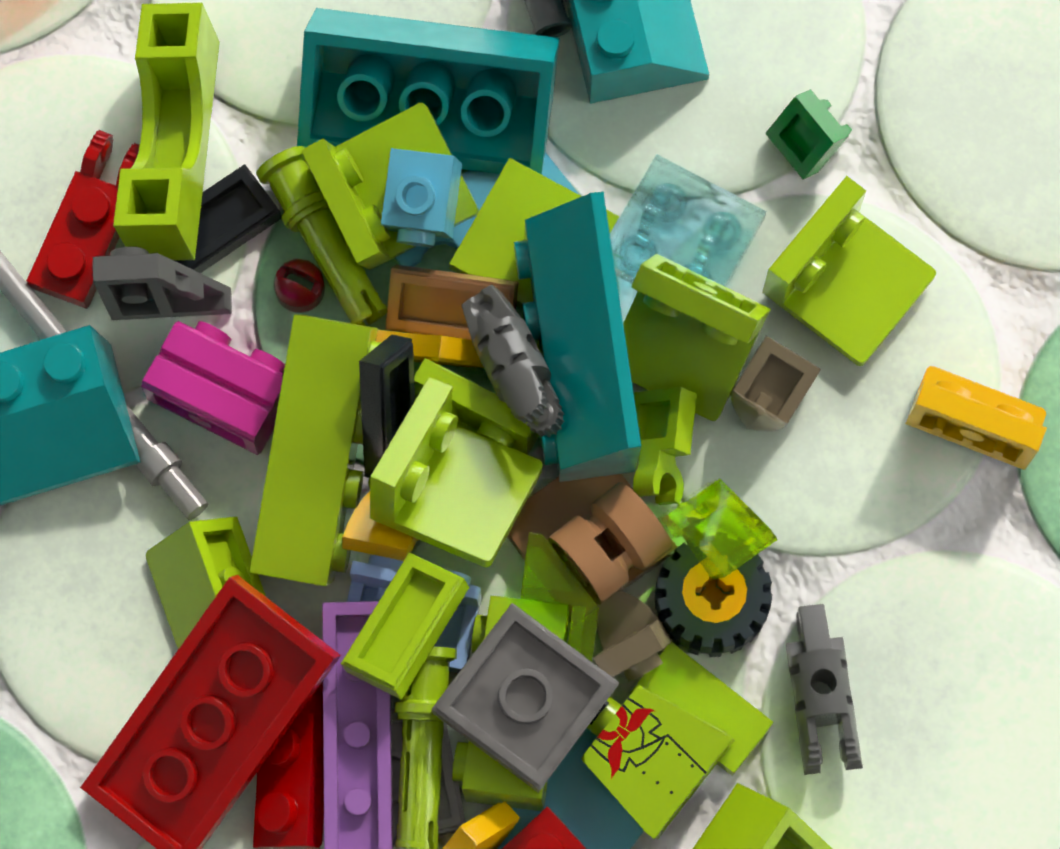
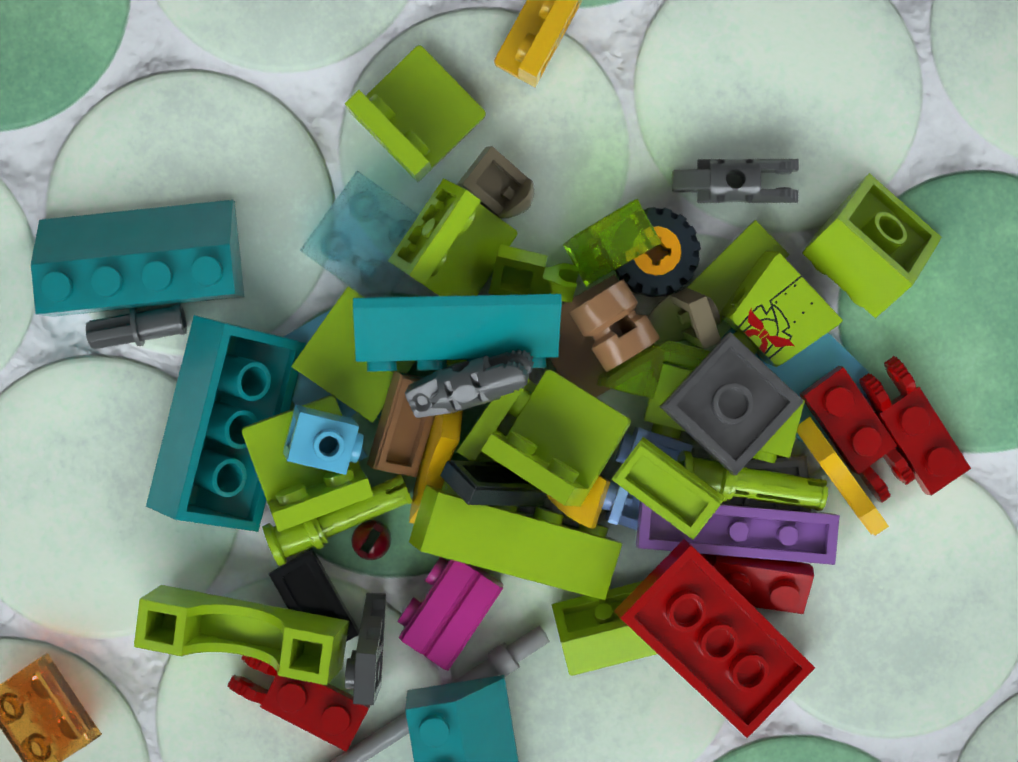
camera: 80 degrees left, 15 degrees up
green tile [765,89,852,180] -> none

